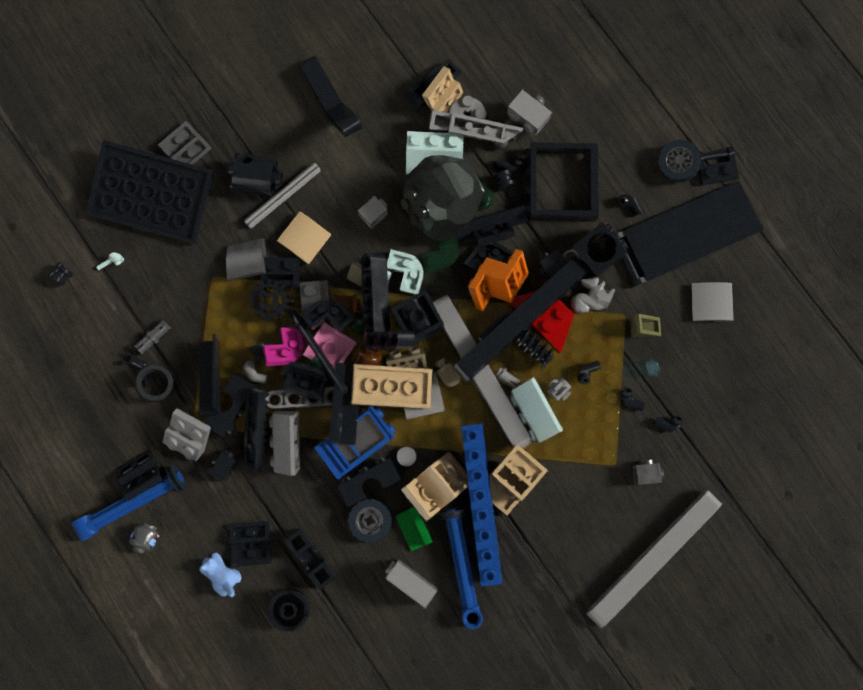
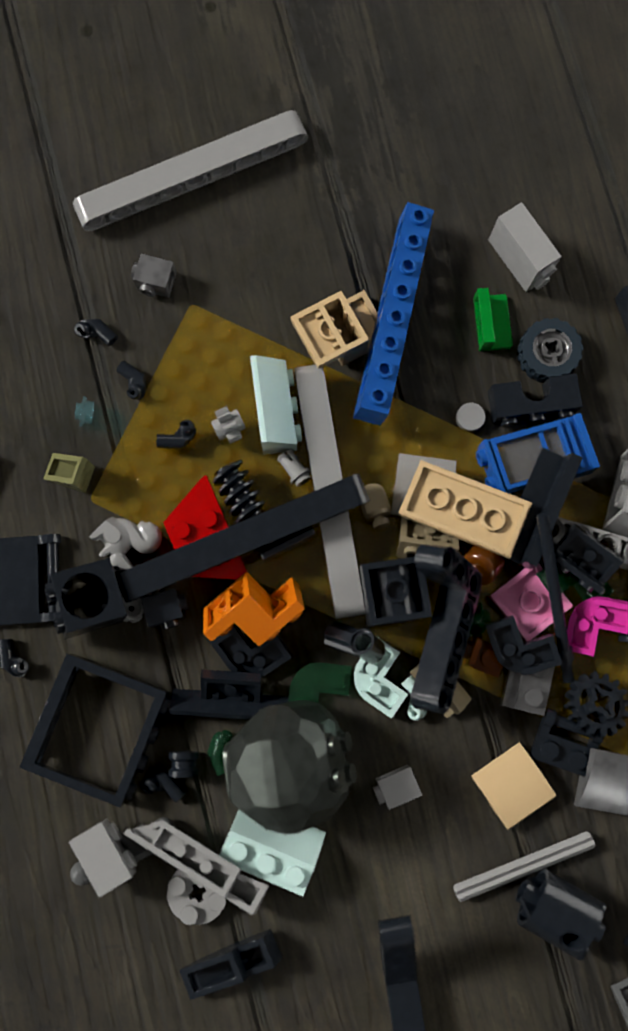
camera: 160 degrees left, 0 degrees up
tan bracket [402,452,469,521] -> none
tan slope [422,66,463,113] -> none
blue piece [438,508,483,629] -> none
none -> black piece [324,621,386,664]

